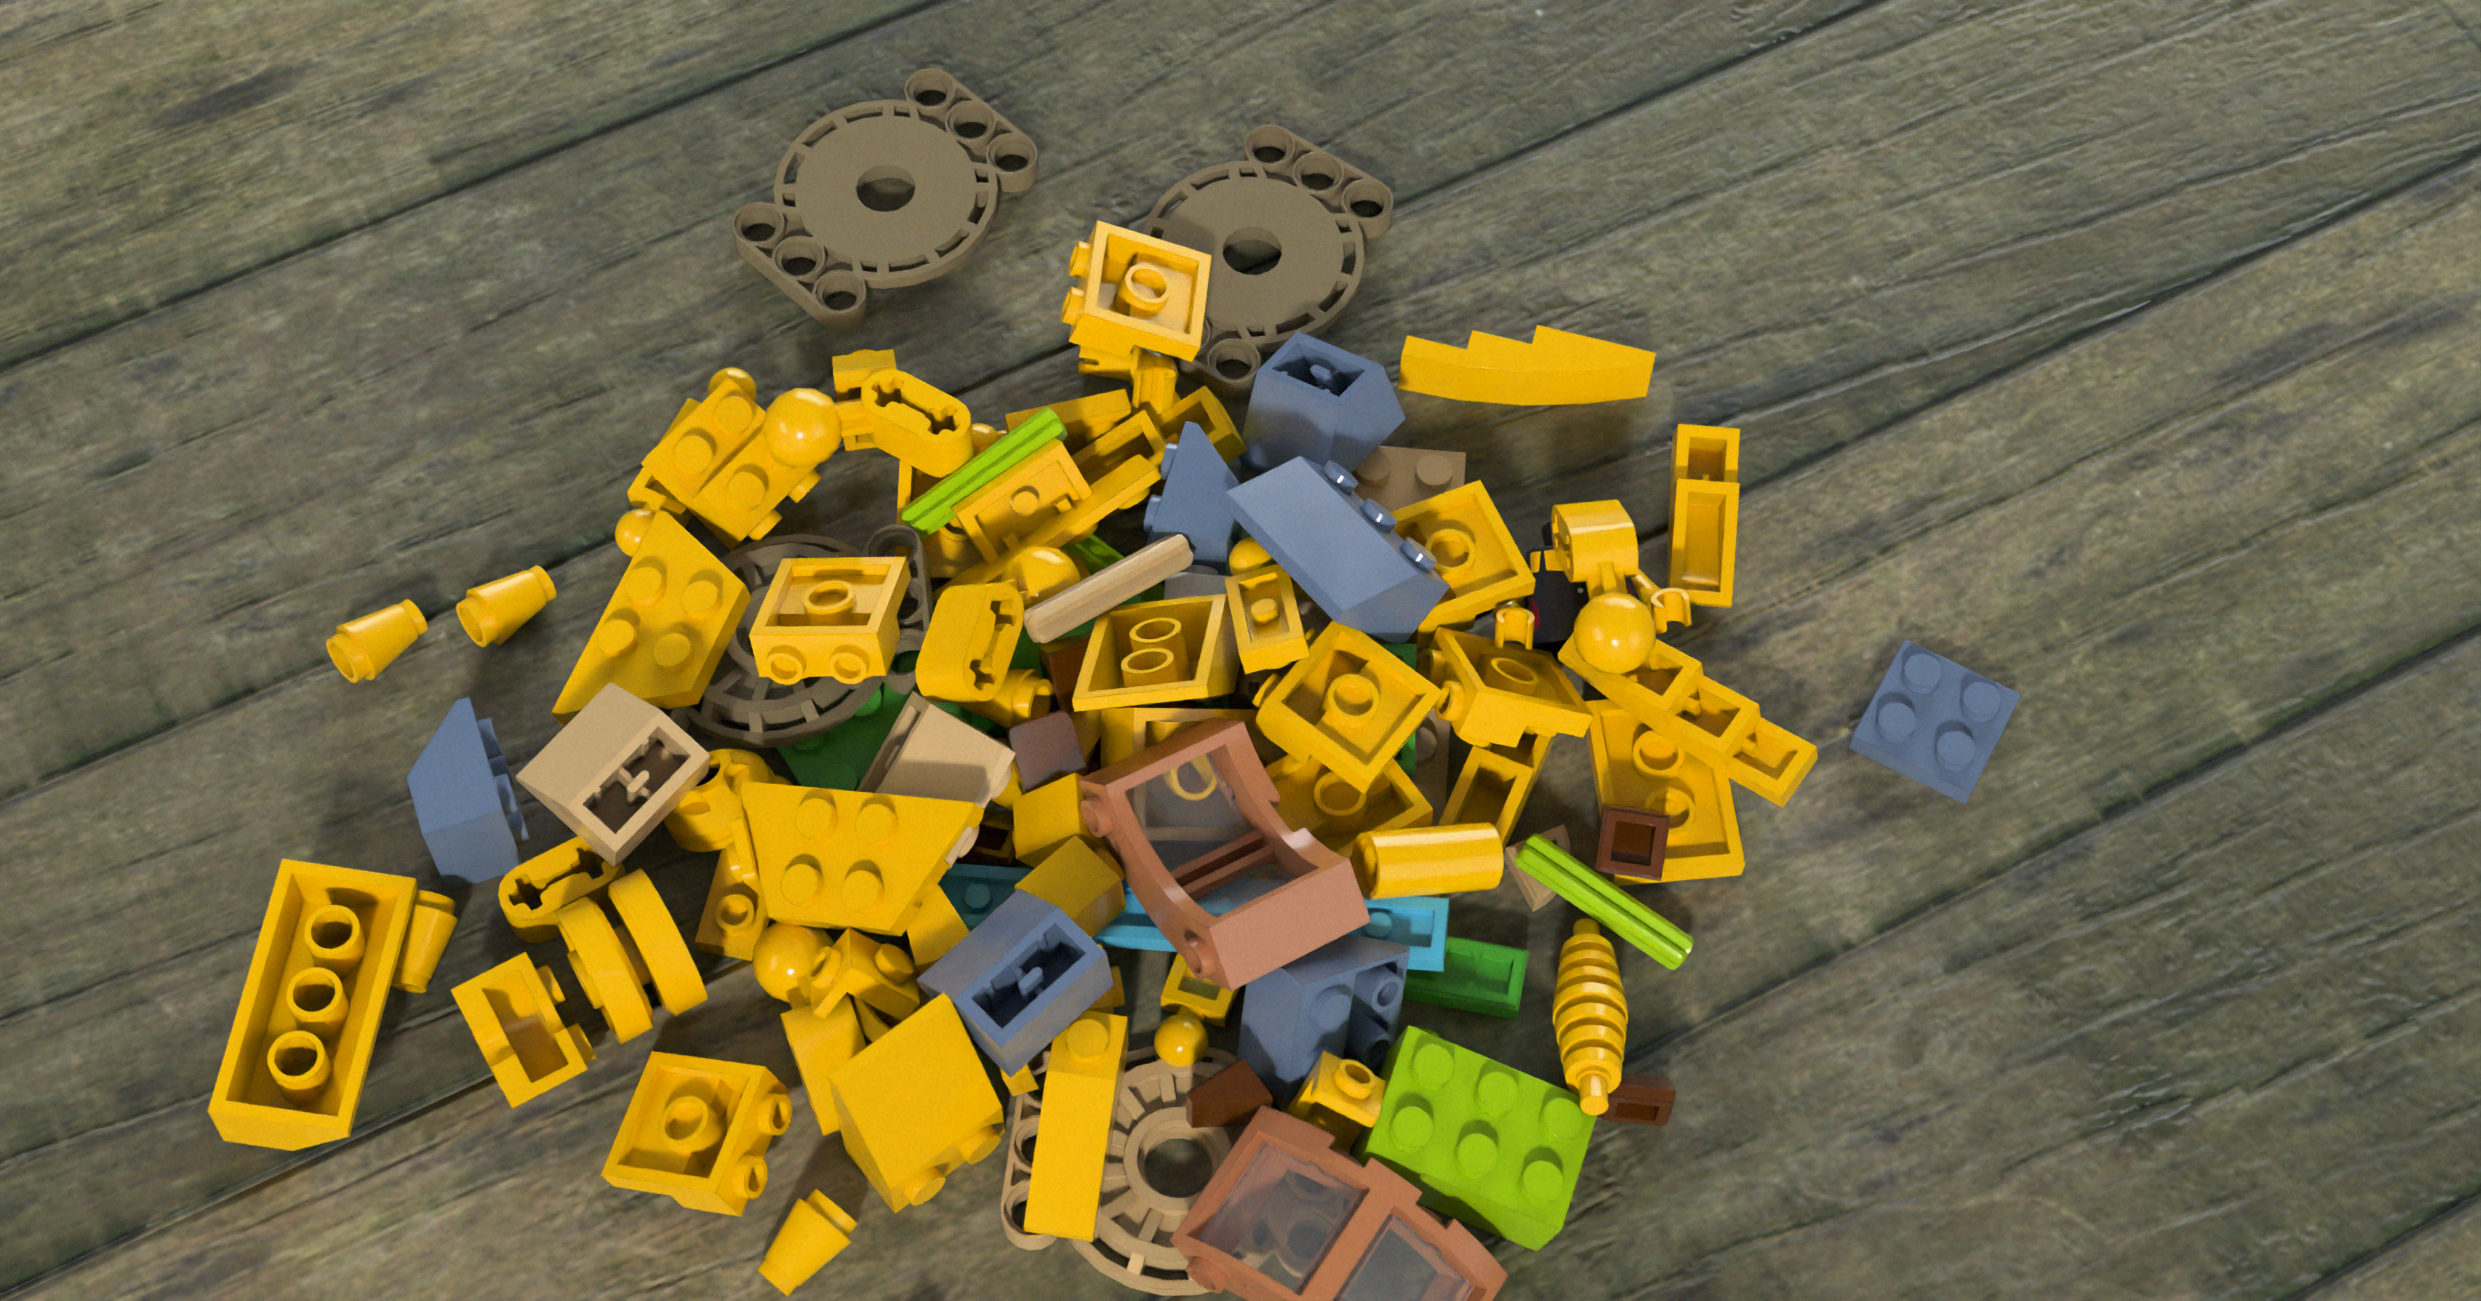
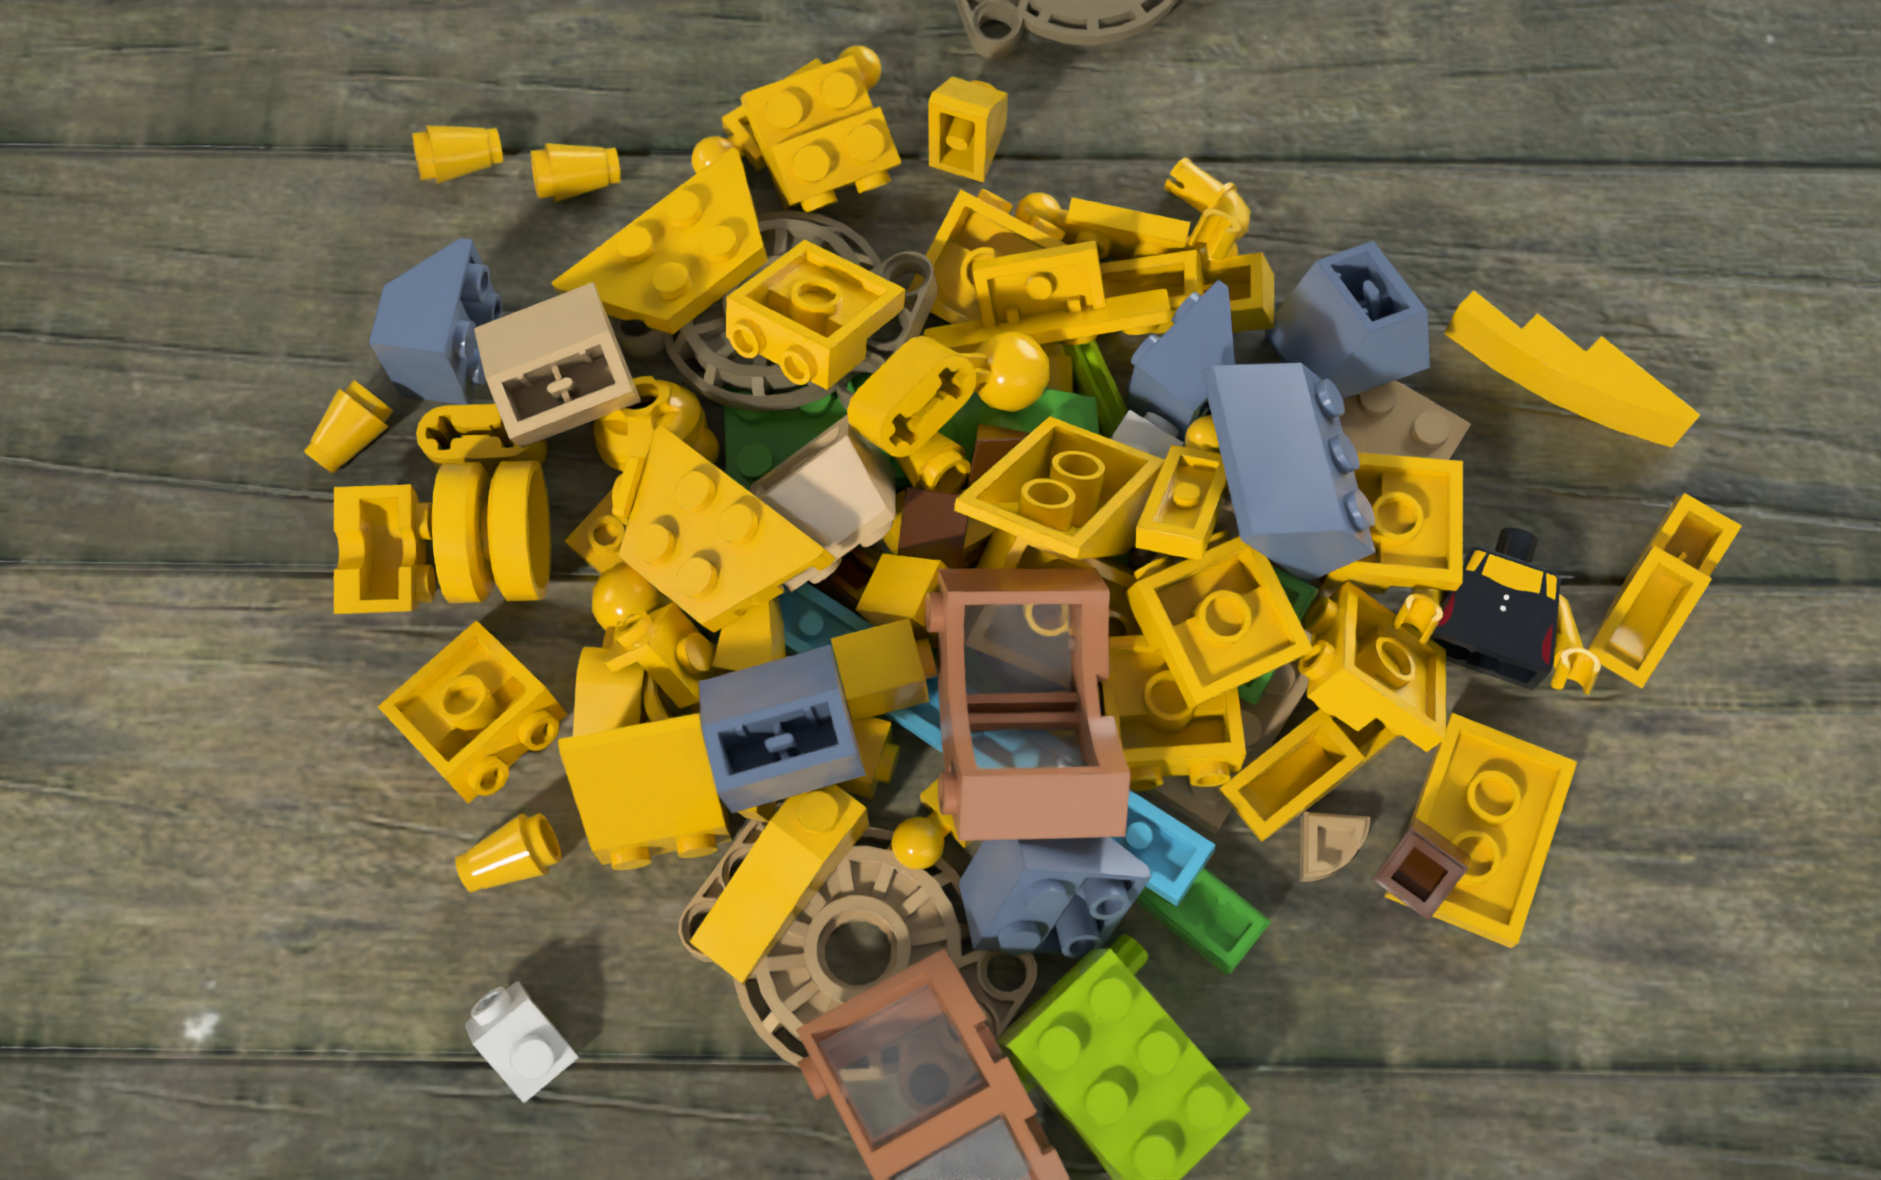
camera: 30 degrees right, 10 degrees up
yellow slope [208,859,418,1151] -> none
yellow beam [763,369,974,479] -> none
lime axle [900,407,1068,540] -> none
tan axle [1023,534,1194,643] -> none
yellow plate [1060,220,1212,362] -> none
dark tan piece [1142,125,1393,400] -> none
reddish brown slope [1186,1058,1273,1128] -> none
yellow bracket [1286,1050,1385,1153] -> none
yellow pin [1352,822,1504,900] -> none
lime axle [1515,833,1694,970] -> none
yellow beam [1551,499,1656,675] -> none
yellow piece [1552,918,1628,1115] -> none
yellow slope [1557,633,1818,808] -> none
reddish brown slope [1599,1073,1676,1126] -> none
sand blue plate [1848,639,2022,805] -> none

